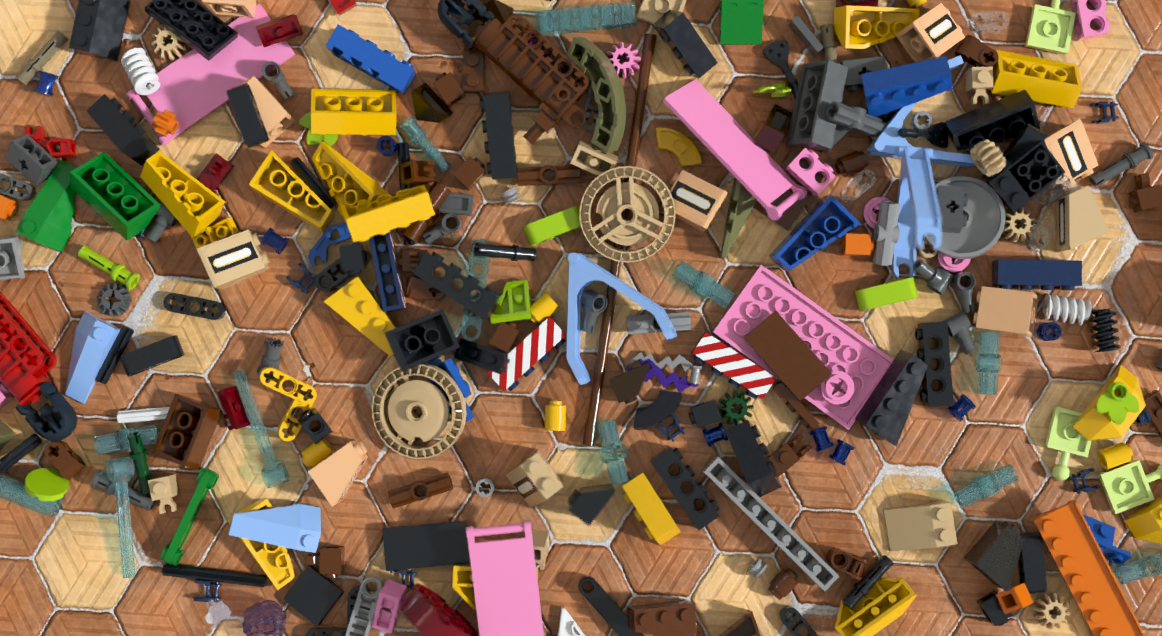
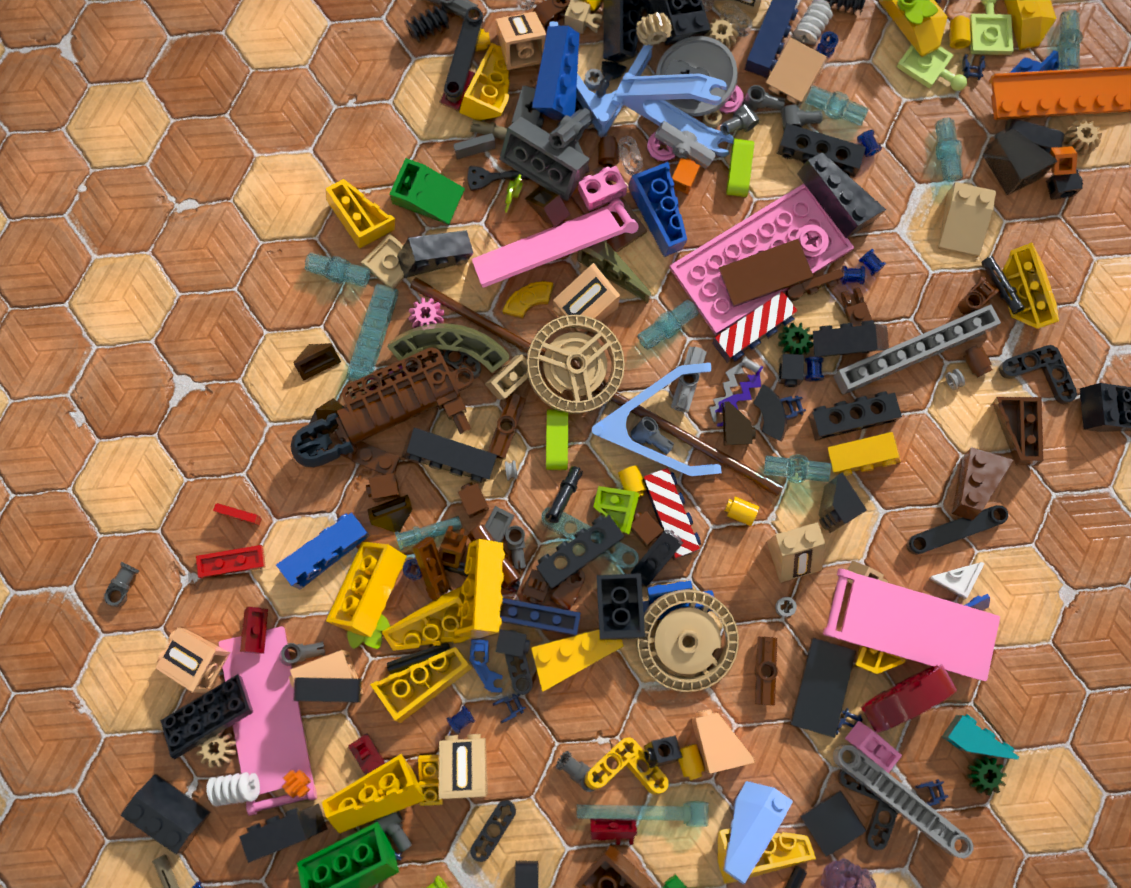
camera: 65 degrees left, 10 degrees down
reddish brown brick [305,546,345,578] -> none
none -> reddish brown hinge [412,537,450,601]

